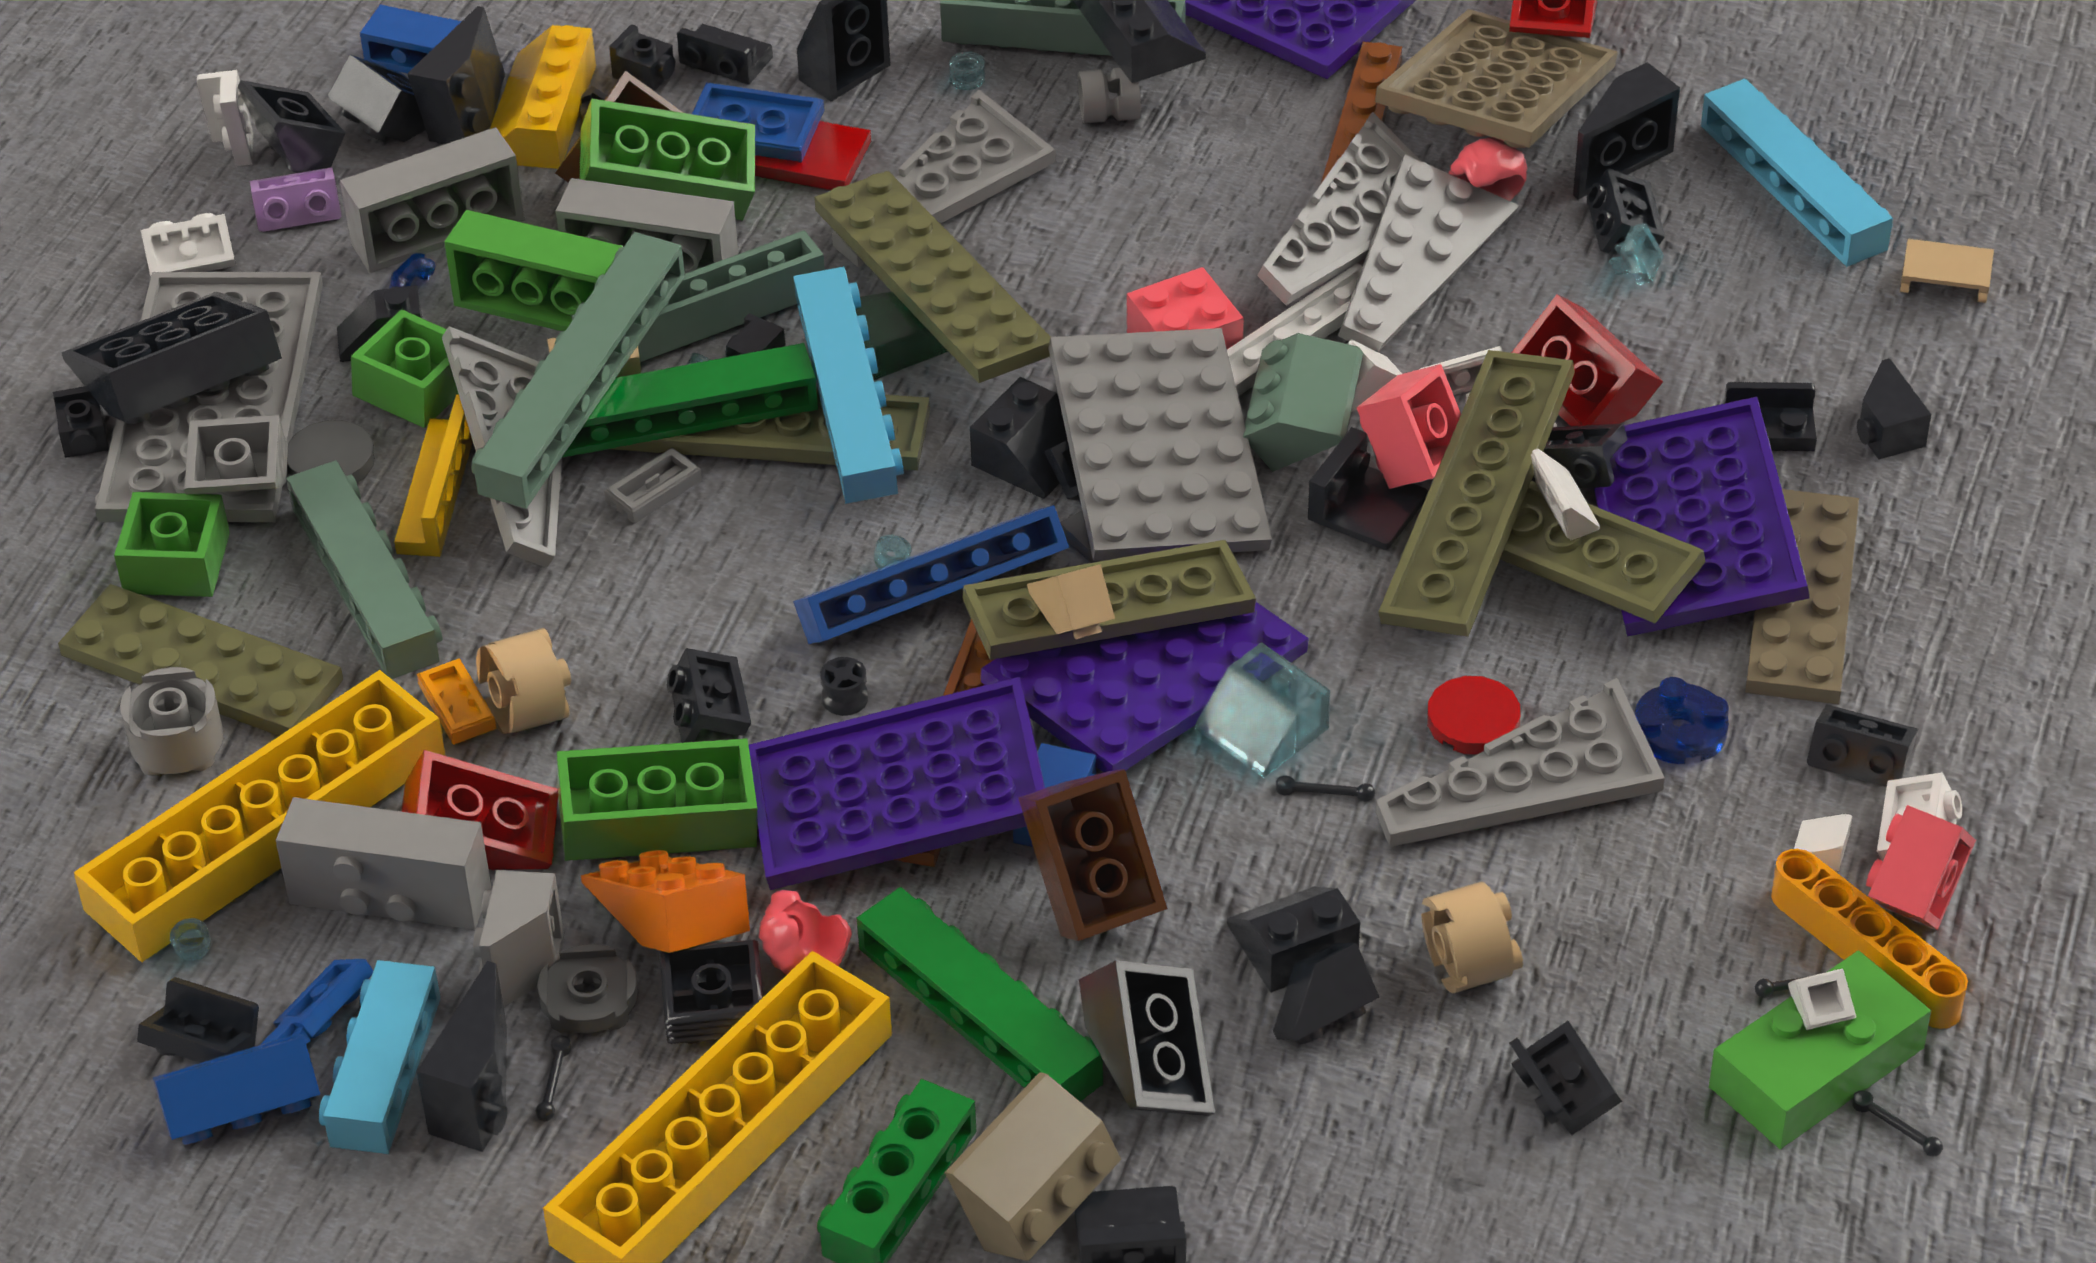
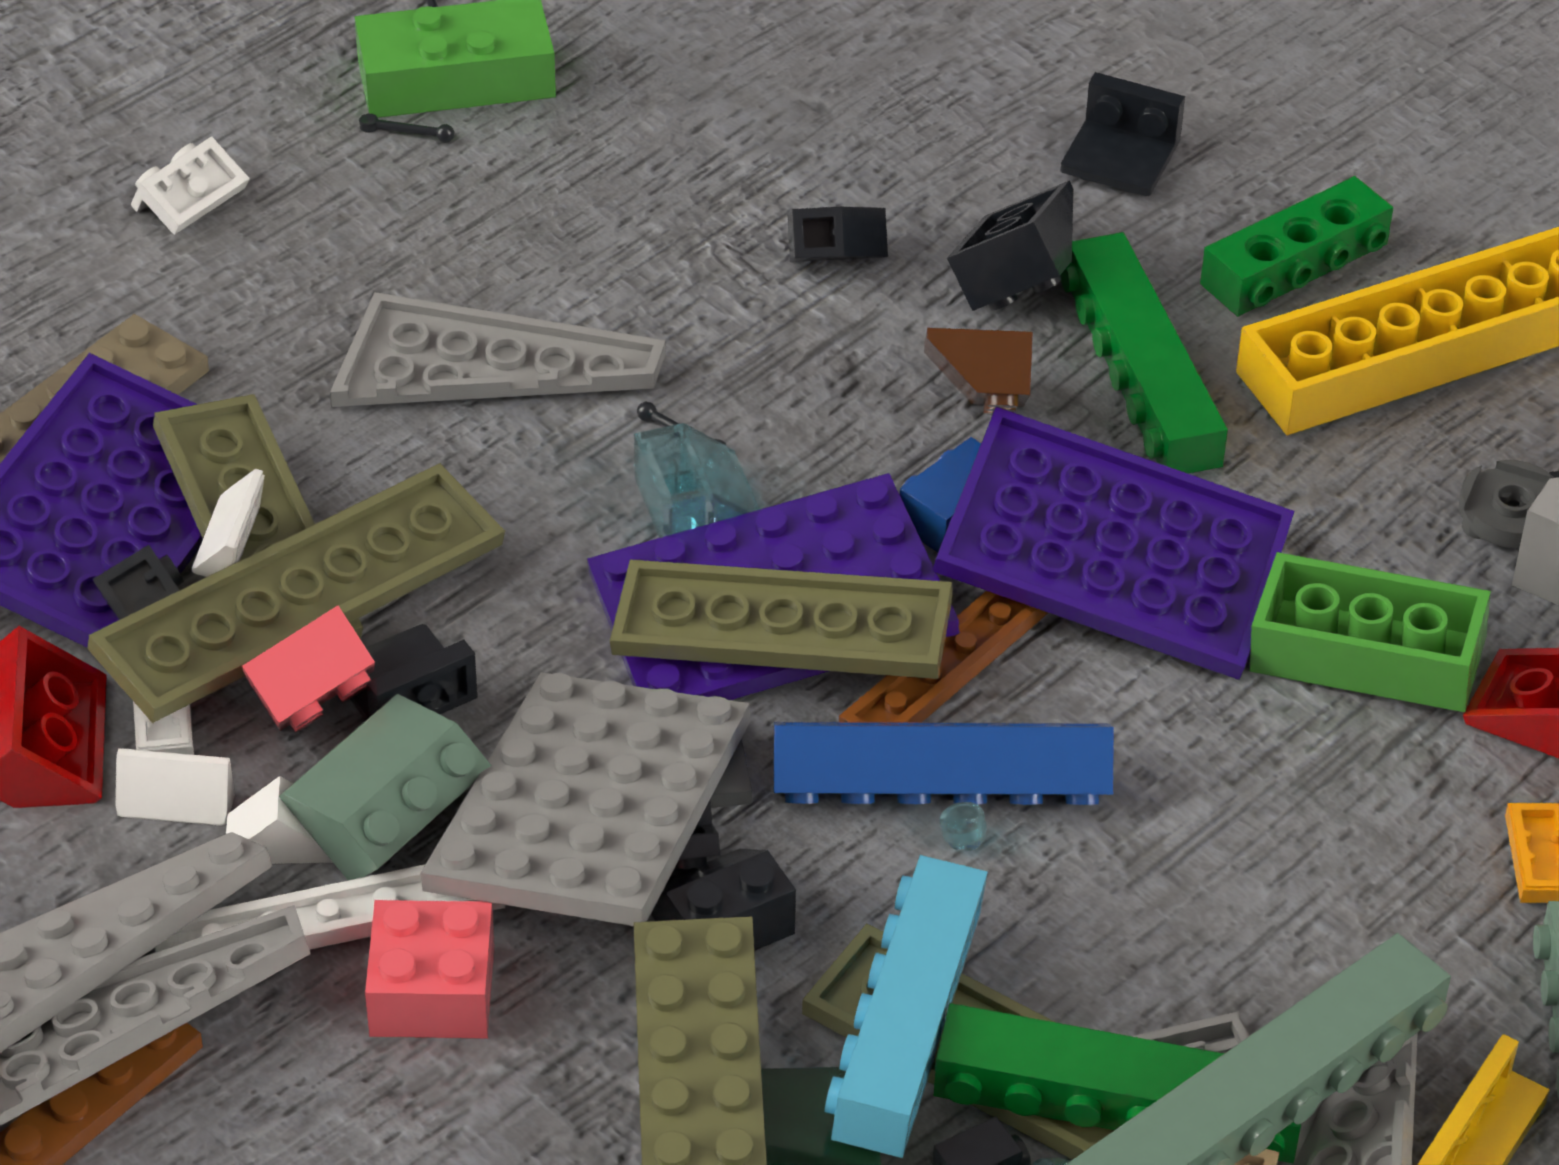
camera: 155 degrees left, 0 degrees up
tan brick [476,628,571,734] -> none
orange slope [581,850,750,953] -> none
black brick [659,940,763,1044] -> none
black bracket [667,648,751,743] -> none
coral hair [759,890,852,975] -> none
black wheel [820,657,868,716] -> none
dark tan slope [945,1072,1121,1261] -> none
tan slope [1027,564,1115,639] -> none
black slope [1227,886,1360,993] -> none
tan brick [1421,882,1523,993] -> none
red tile [1427,676,1521,755] -> none
black bracket [1509,1021,1622,1135] -> none
clear blue plate [1635,677,1729,764] -> none
light orange beam [1771,849,1968,1029] -> none
white slope [1788,968,1857,1030] -> none
white slope [1794,814,1852,871] -> none
black bracket [1807,704,1919,787] -> none
coral brick [1866,805,1976,930] -> none

